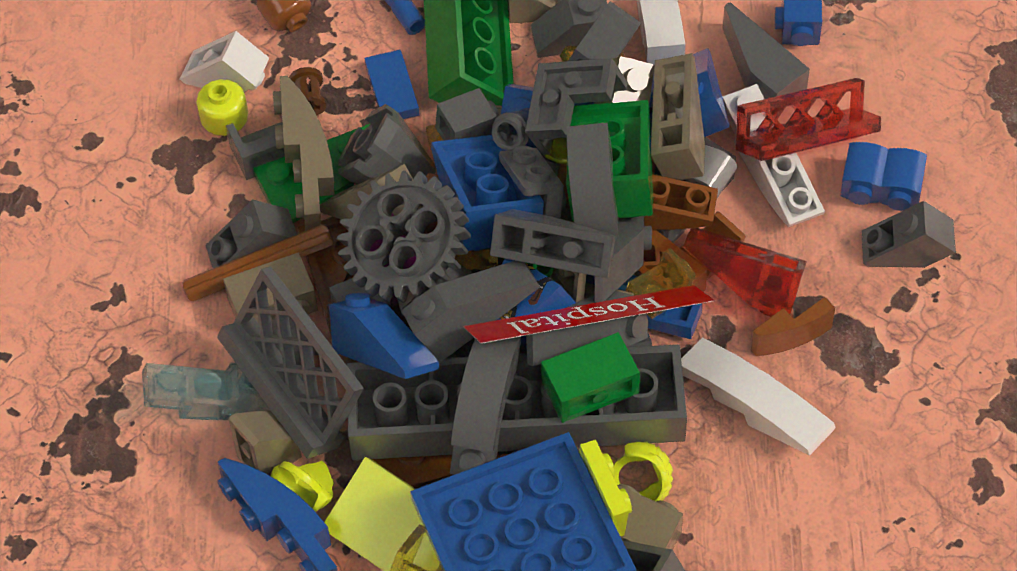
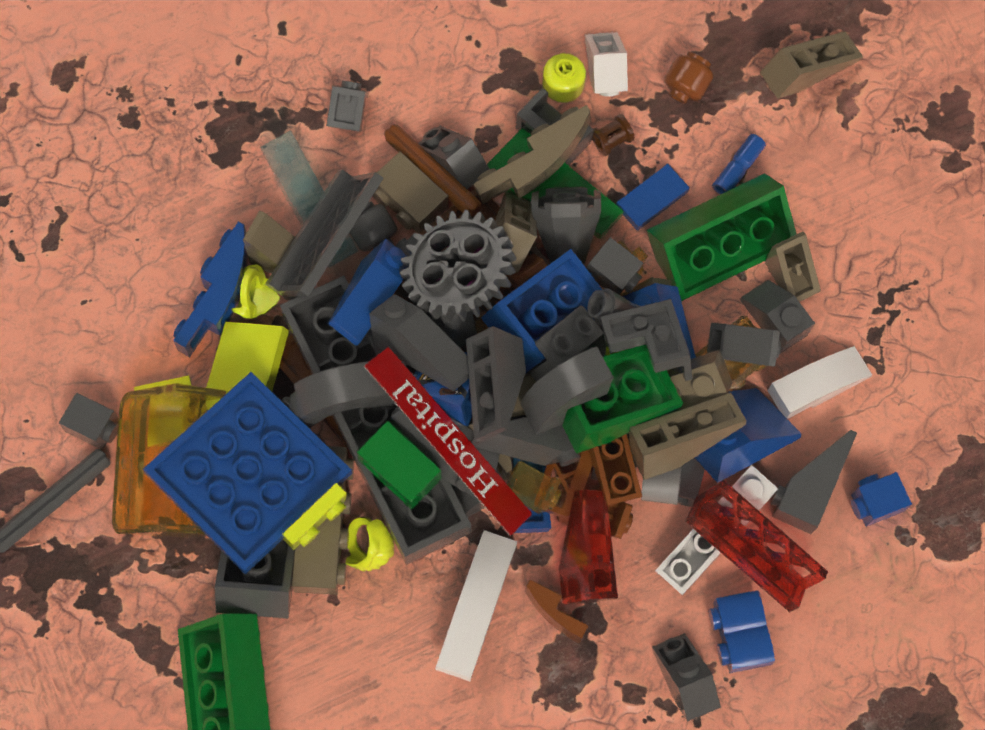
camera: 60 degrees right, 15 degrees up
none -> dark grey bracket [326,80,369,132]

